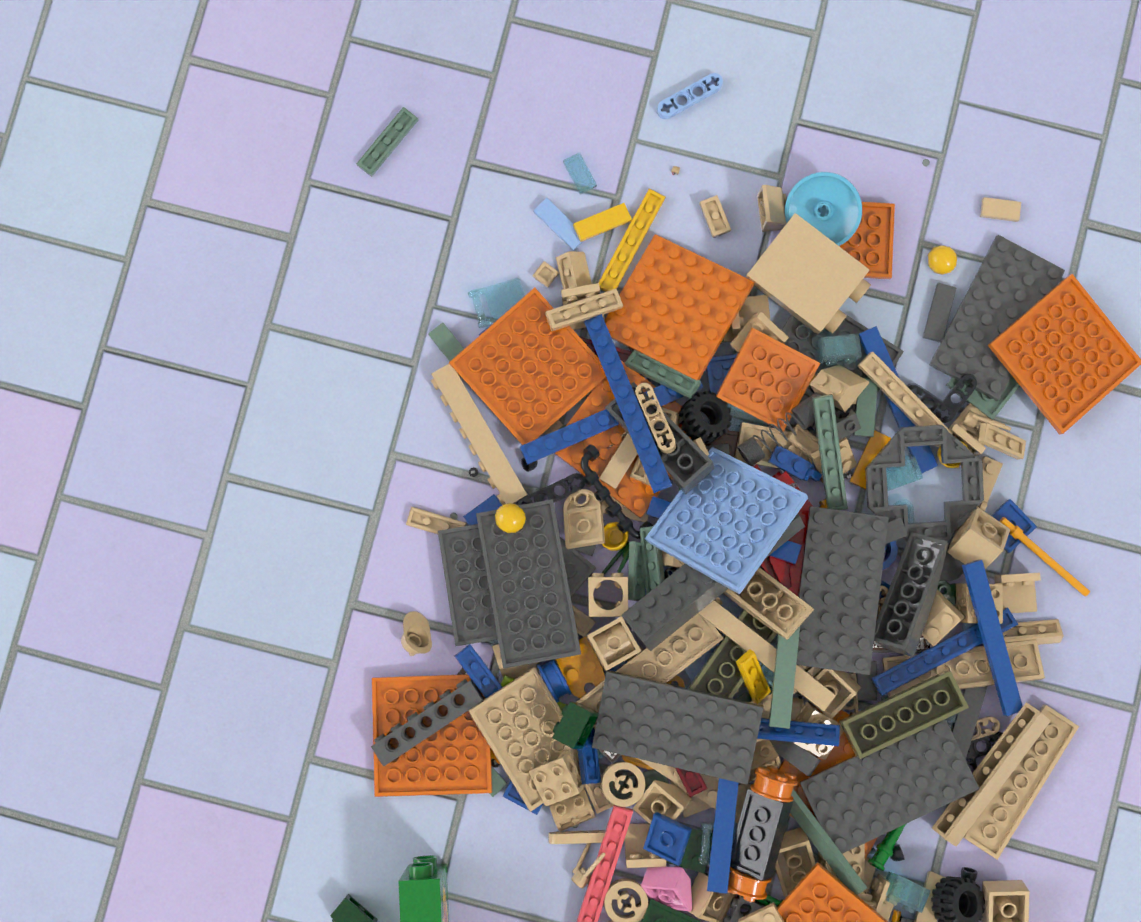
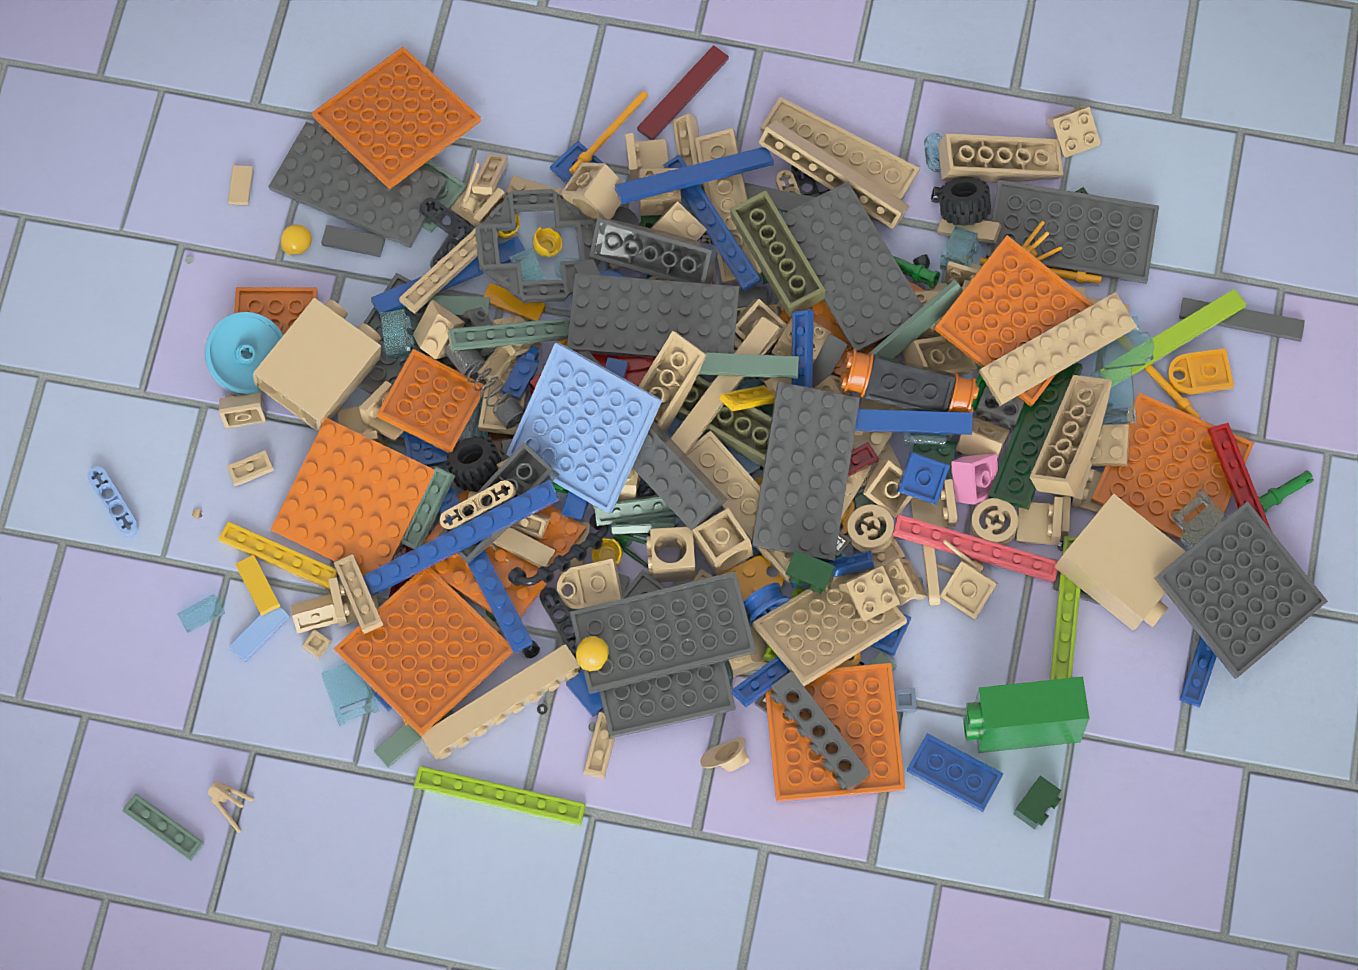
camera: 90 degrees left, 15 degrees down
none -> tan plant [208,781,254,833]
none -> lime tile [414,766,586,826]
none -> yellow hair [532,227,563,257]
none -> dark red tile [637,45,729,140]
none -> sand blue plate [894,688,917,713]
none -> blue plate [906,733,1004,812]
none -> clear light blue plate [924,133,943,172]
none -> tan plate [940,561,998,619]

